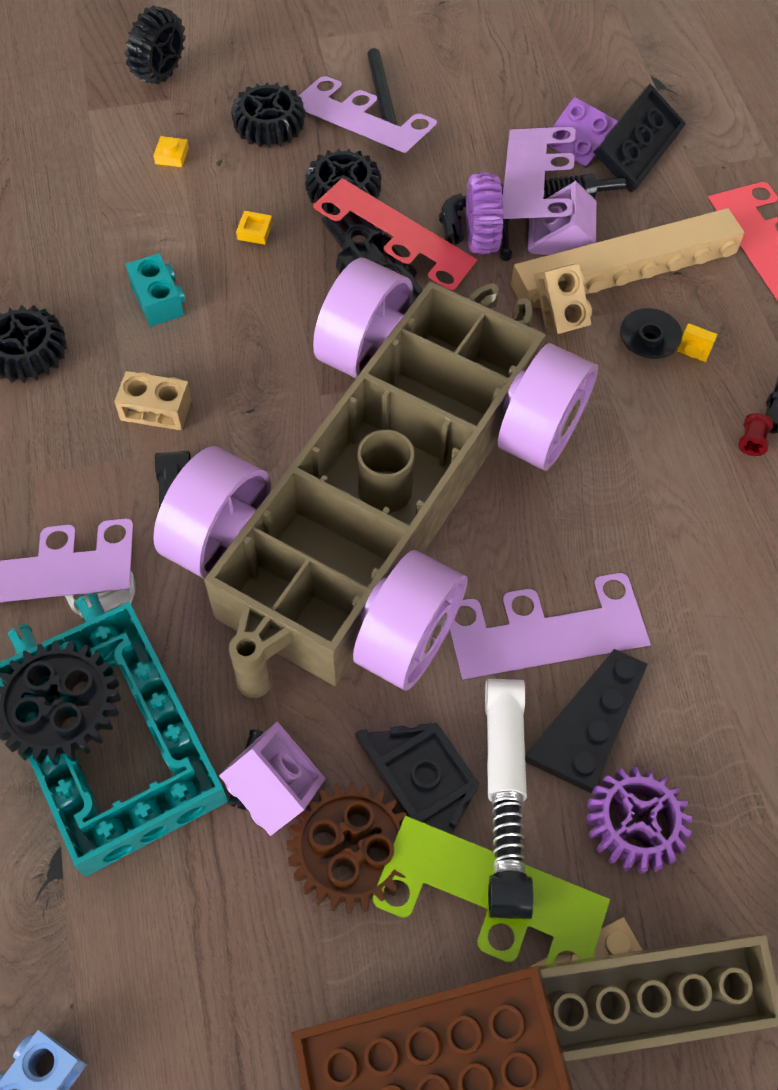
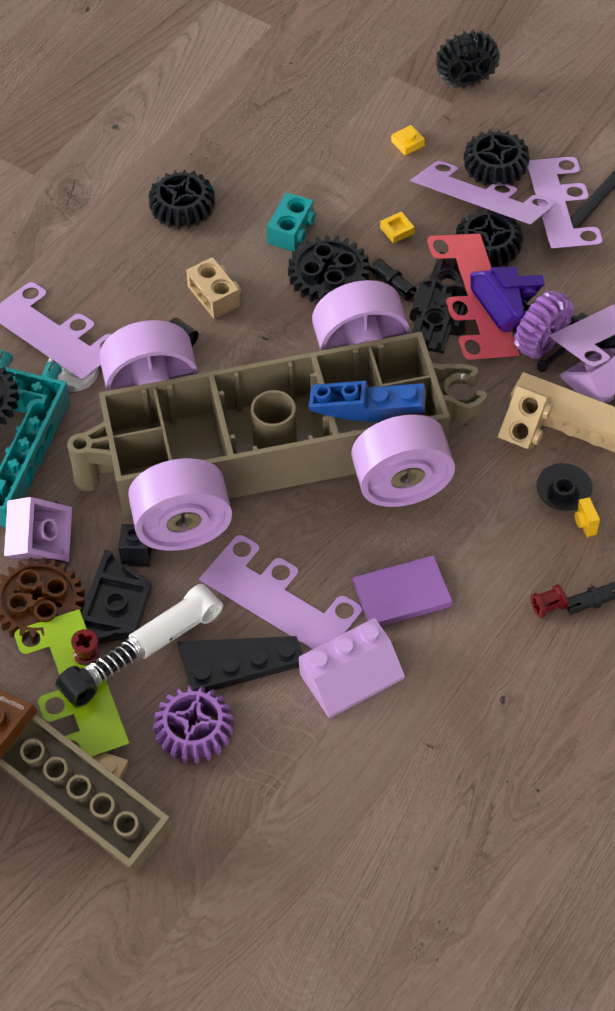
camera: 50 degrees right, 5 degrees down
none -> dark red bush [71,629,100,666]
none -> black brick [118,524,152,567]
none -> black gear [288,235,370,302]
none -> lavender slope [299,618,405,719]
none -> blue slope [309,381,426,422]
none -> medium lavender tile [353,556,452,626]
none -> black pin [370,258,417,301]
none -> lavender piece [409,161,555,225]
none -> dark purple piece [470,266,545,332]

